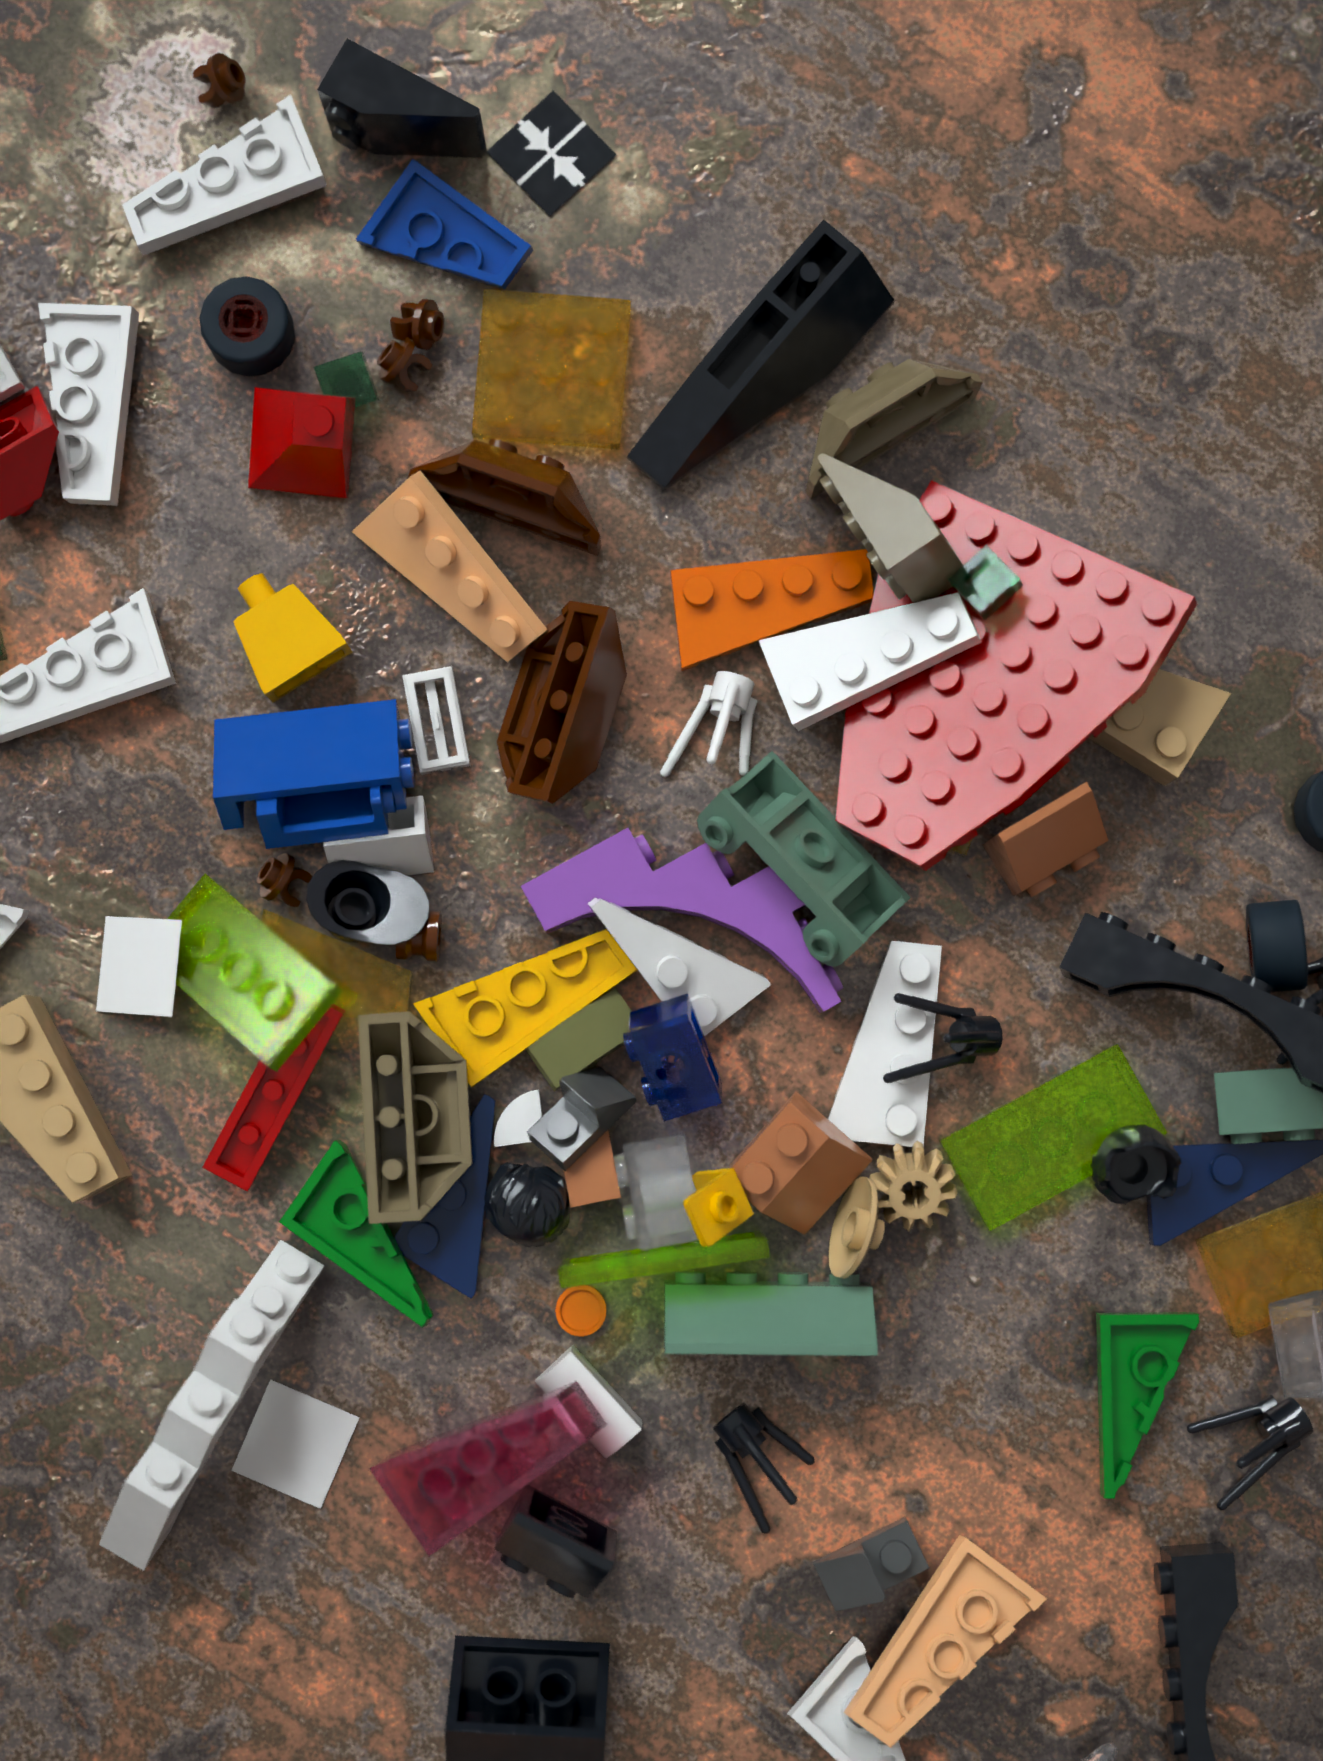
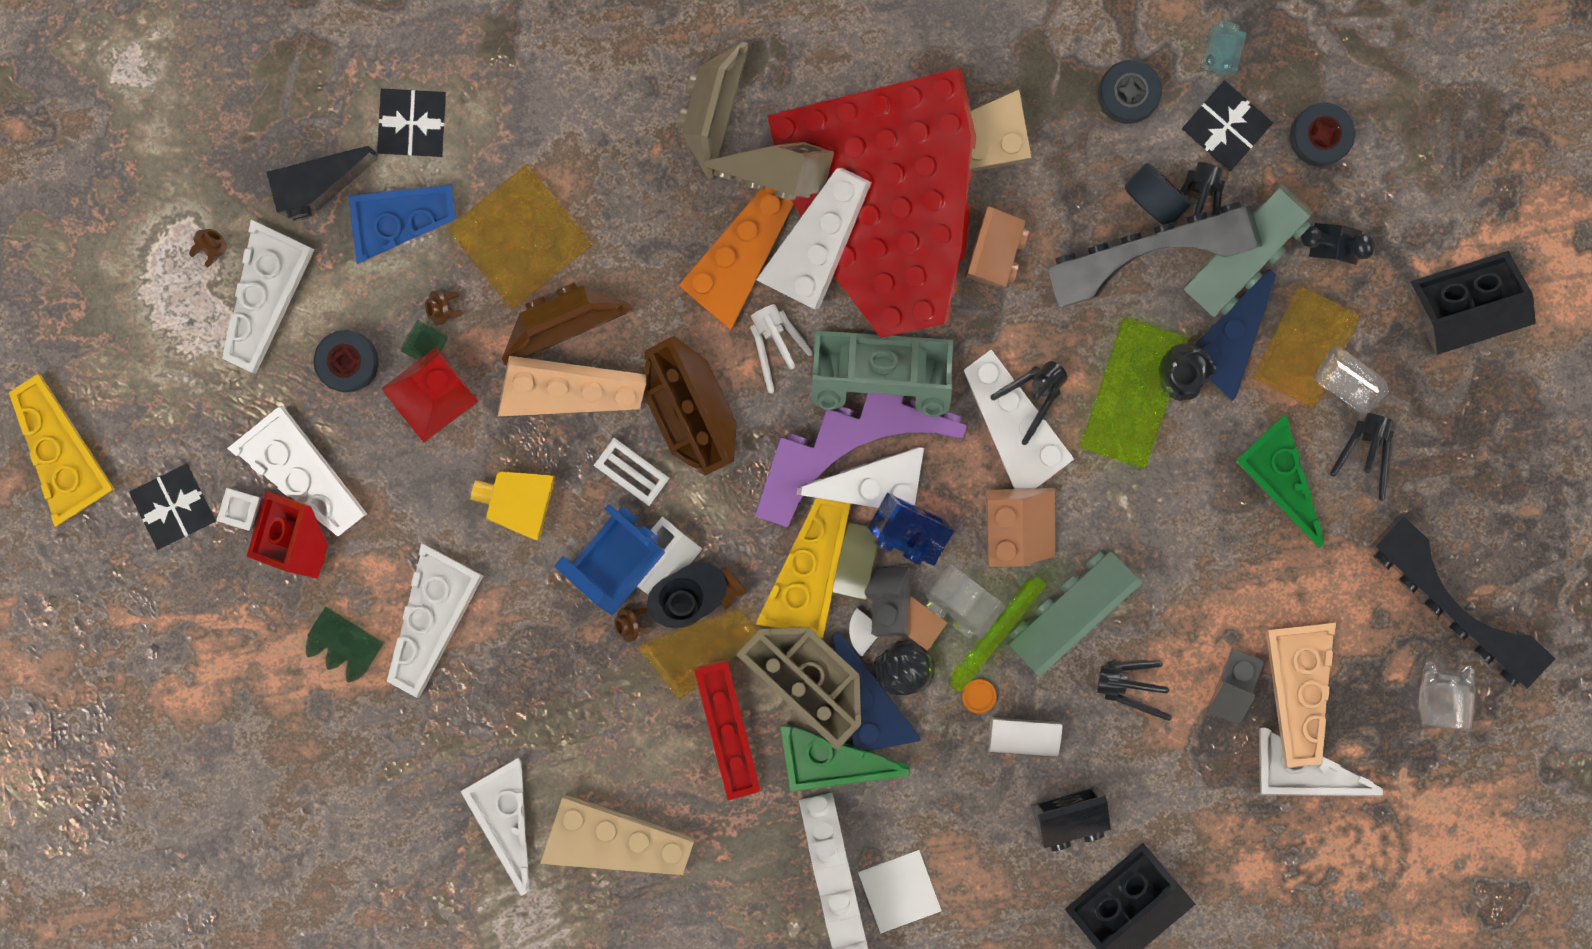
camera: 40 degrees left, 5 degrees up
white sticker [96,916,182,1017] -> none
clear neon green tile [167,873,343,1072] -> none
blue panel [213,699,415,830] -> none
clear pink wedge [369,1381,607,1557] -> none
reddish brown plate [390,299,444,350] -> none
black wedge [627,219,895,490] -> none
yellow bracket [683,1168,754,1247] -> none
tan dish [829,1176,885,1279] -> none
tan gear [869,1140,957,1231] -> none
clear green plate [948,545,1024,620] -> none

